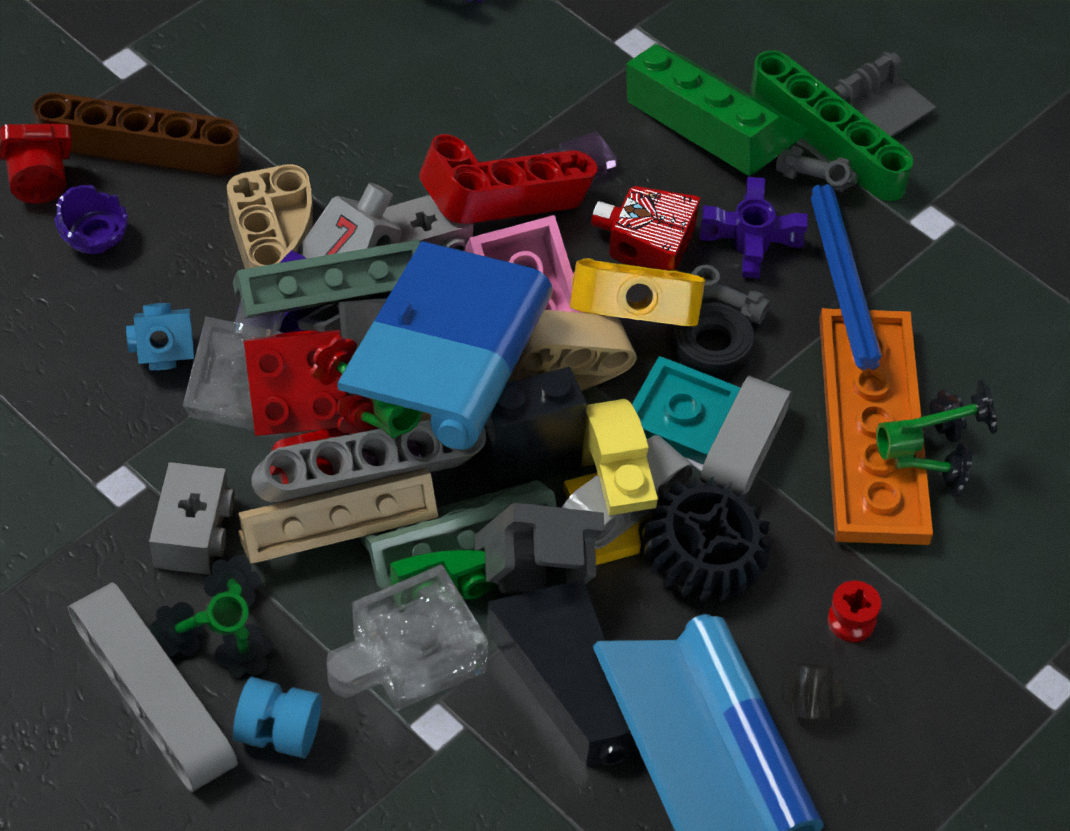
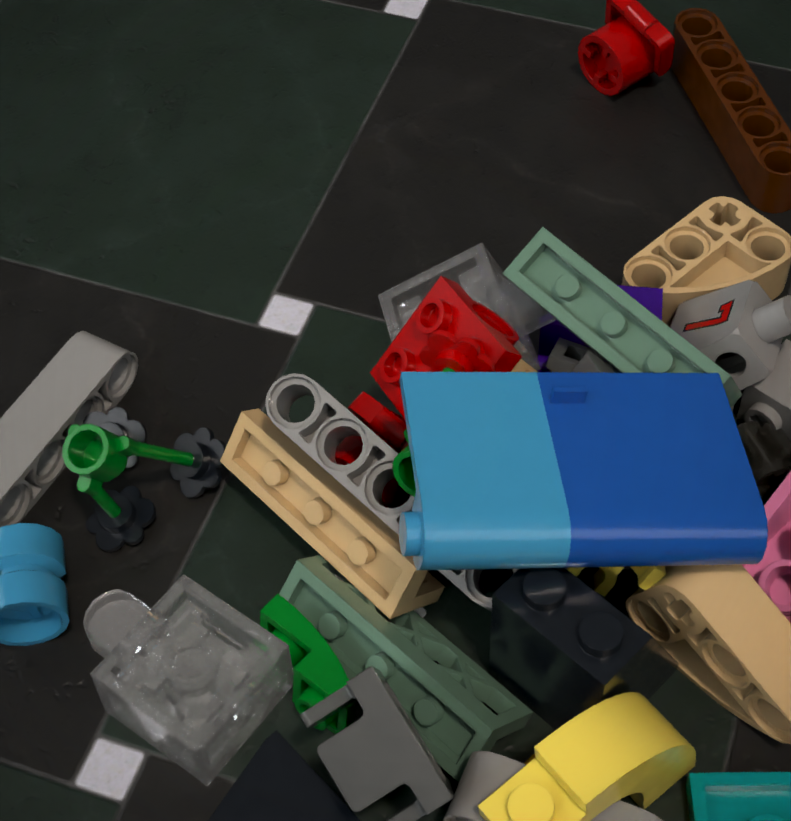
camera: 70 degrees right, 0 degrees up
dark purple hair [55,185,128,254] -> none
dark azure brick [126,303,194,370] -> none
light grey brick [149,462,235,575] -> none

